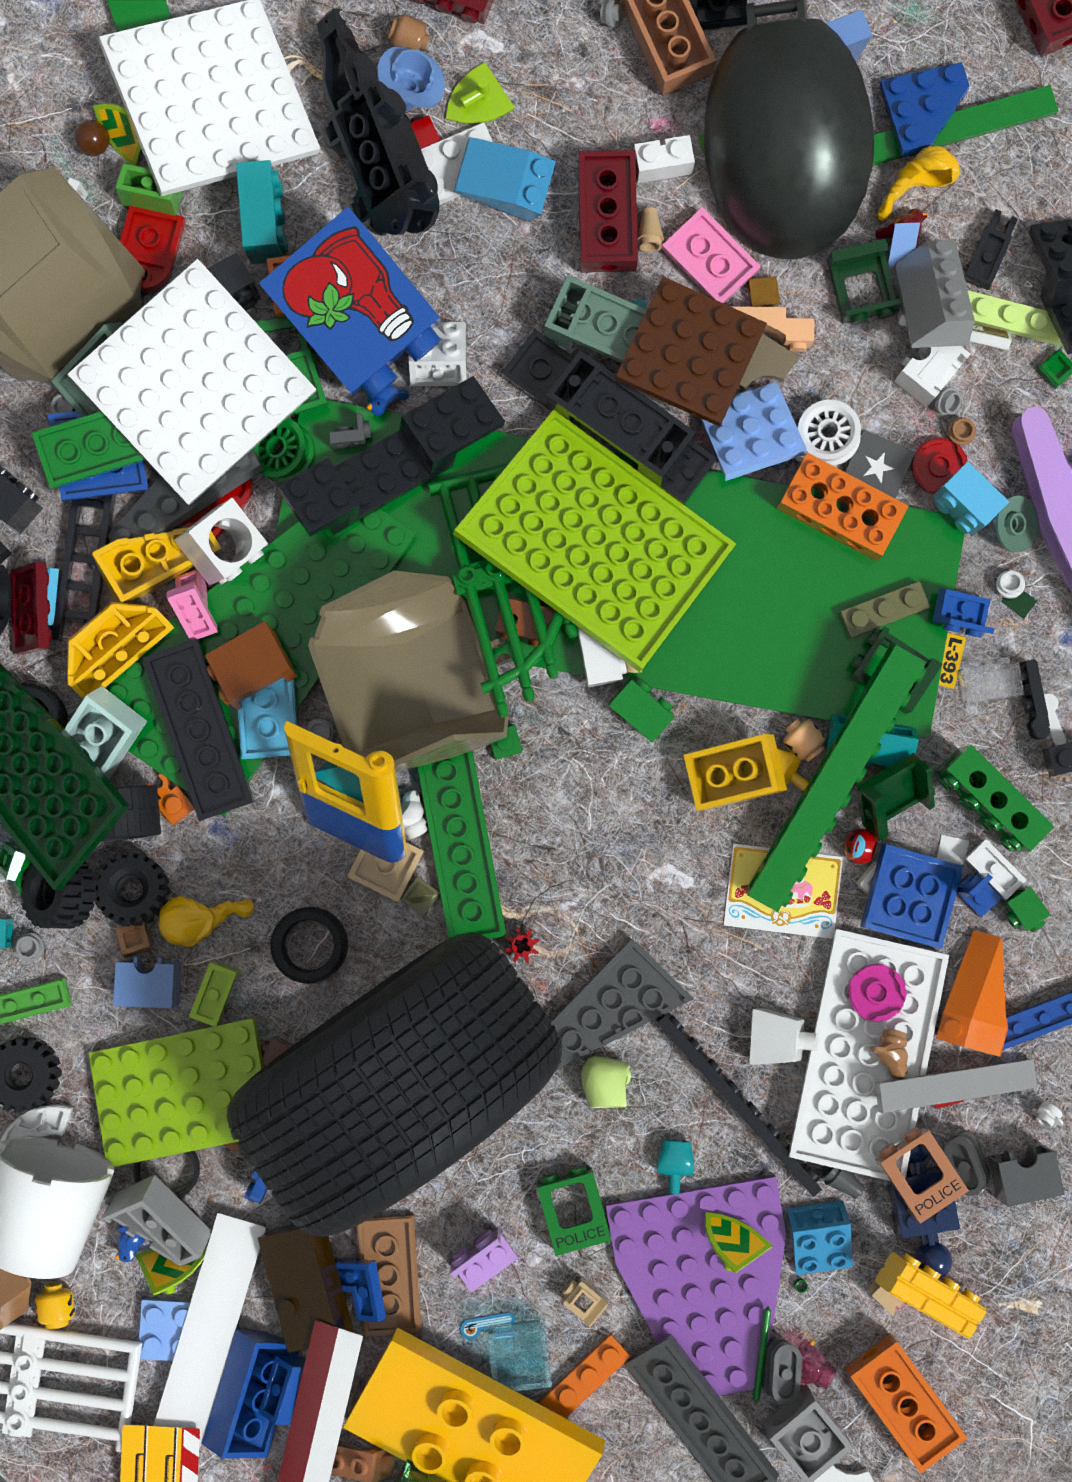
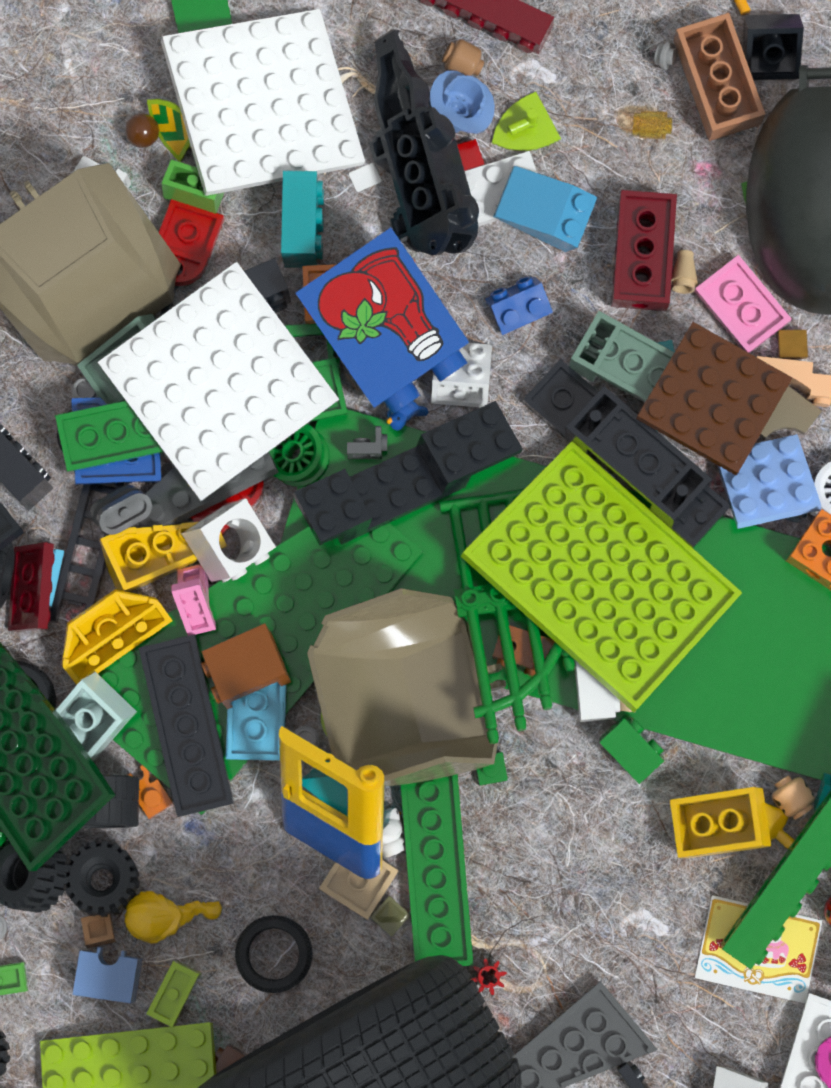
camera: 15 degrees right, 5 degrees down
white piece [634,135,695,183] -> none
none -> dark grey brick [90,485,152,535]
none -> white sticker [349,163,382,192]
none -> bracket [485,276,553,335]
none -> clear yellow brick [632,110,673,140]

